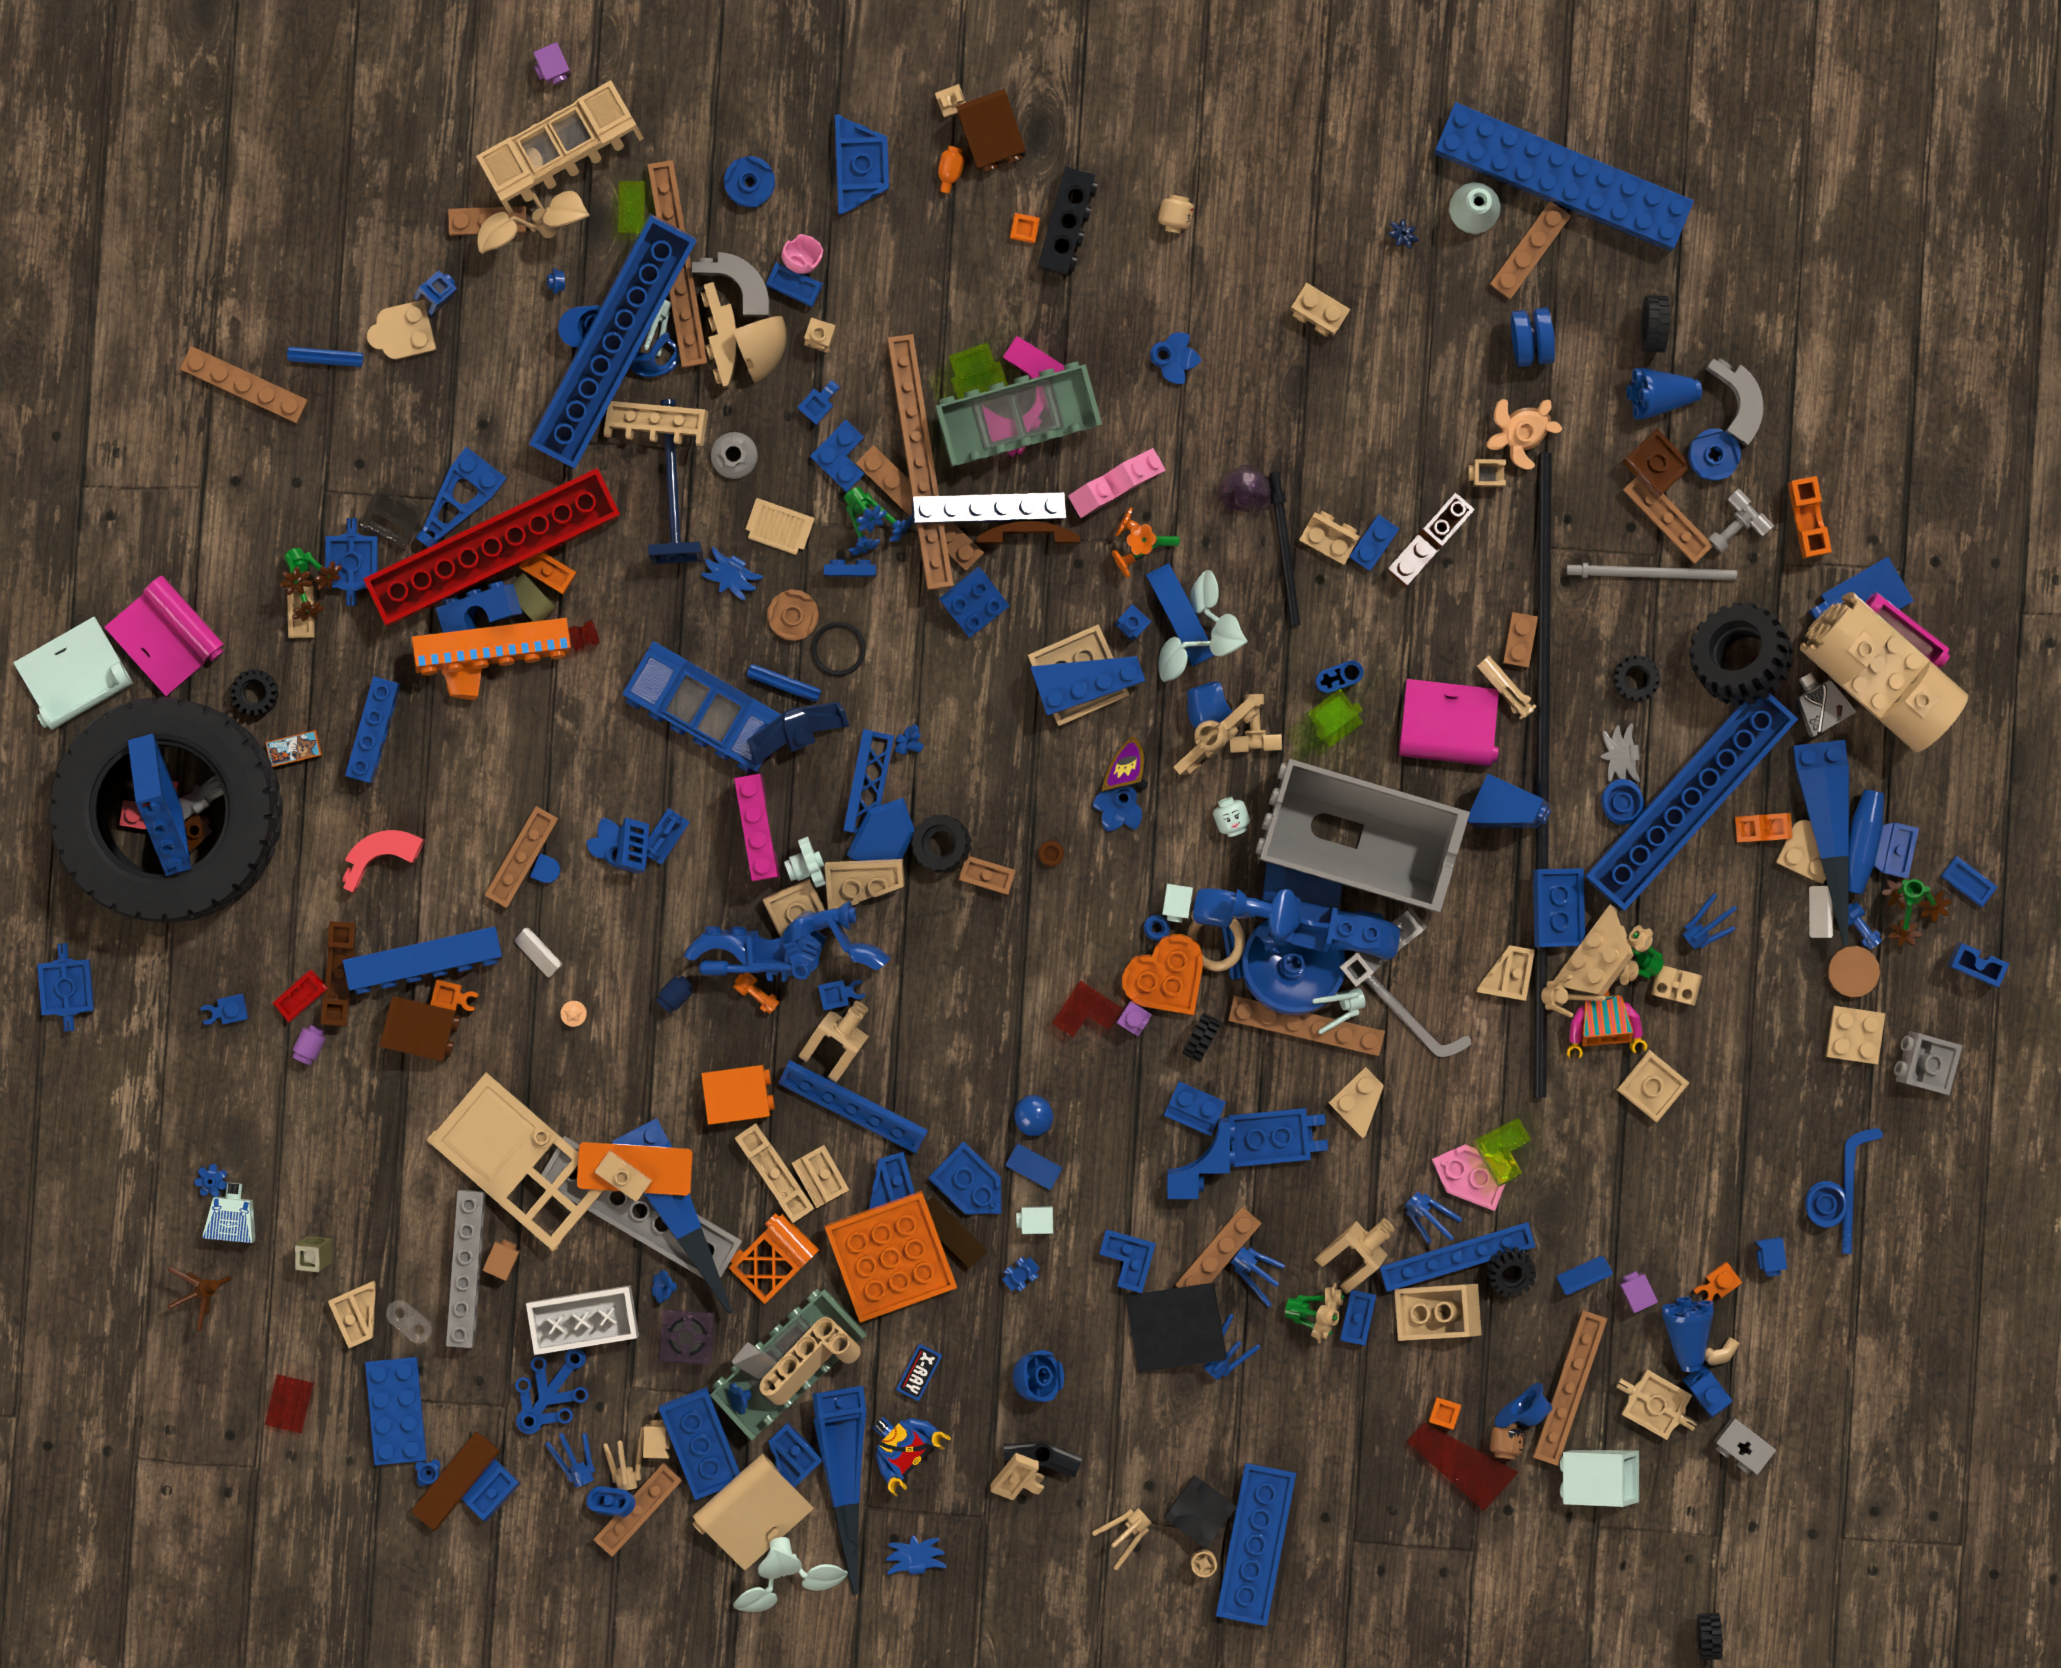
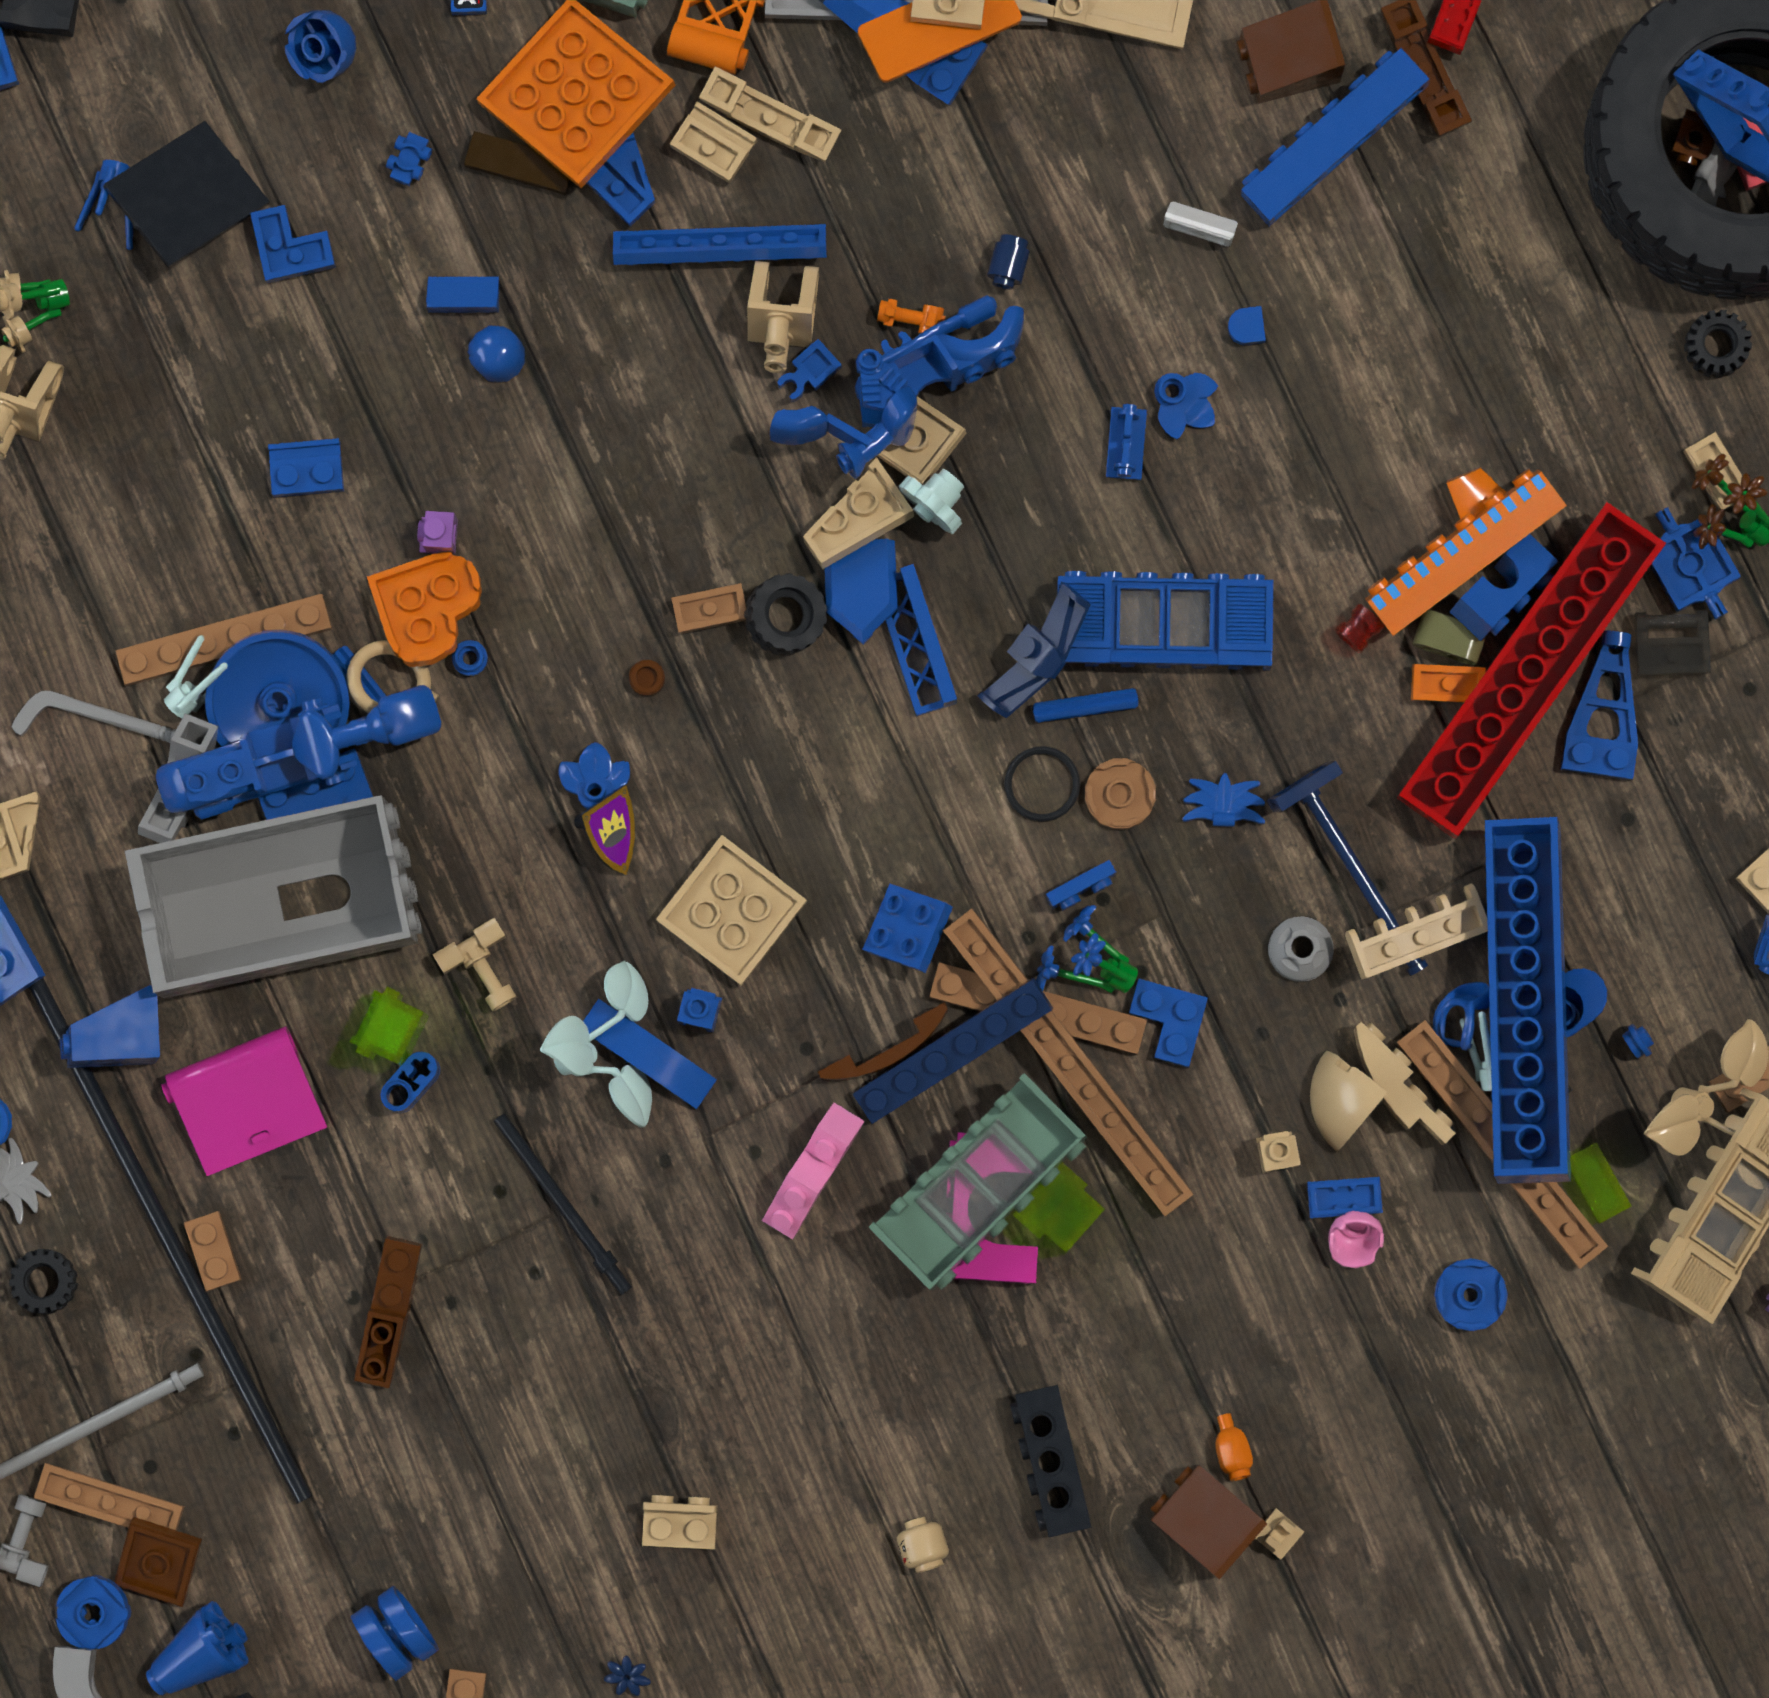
camera: 155 degrees right, 5 degrees down
tile [265,730,322,767] -> none
coral arch [342,830,425,893] -> none
blue brick [345,676,401,784] -> none
orange plate [430,979,479,1011] -> none
medium nougat plate [485,806,559,908] -> none
light nougat tile [561,1001,587,1027] -> none
blue slope [614,817,649,874] -> none
light grey arch [692,252,770,318] -> none
orange brick [701,1065,775,1125] -> none
dark pink arch [734,774,780,882] -> none
tan window [746,498,815,555] -> none
blue plate [797,380,840,425] -> none
blue wing [835,115,889,215] -> none
blue plant [895,724,924,755] -> none
blue tile [928,1141,1001,1214] -> none
orange tile [1010,213,1040,244] -> none
light aqua brick [1016,1206,1053,1234] -> none
blue wedge [1030,656,1145,717] -> none
clear red plate [1052,980,1123,1038] -> none
orange plant [1112,507,1180,578] -> none
blue plate [1150,332,1201,384] -> none
light aqua brick [1162,884,1193,923] -> none
blue arch [1167,1118,1235,1199] -> none
tan plate [1174,698,1260,775] -> none
medium nougat plate [1175,1206,1262,1288] -> none
black tyre [1182,1012,1222,1063] -> none
blue piece [1187,681,1233,729] -> none
light aqua head [1213,797,1250,837] -> none
cylinder [1219,465,1271,512] -> none
blue tile [1229,1108,1328,1167] -> none
blue plant [1231,1247,1285,1307] -> none
tan bracket [1299,511,1360,565] -> none
tan wing [1328,1067,1384,1138] -> none
blue plate [1349,514,1399,572] -> none
tan window [1468,459,1506,488] -> none
tan piece [1477,656,1537,720] -> none
light nougat animal [1487,399,1562,470] -> none

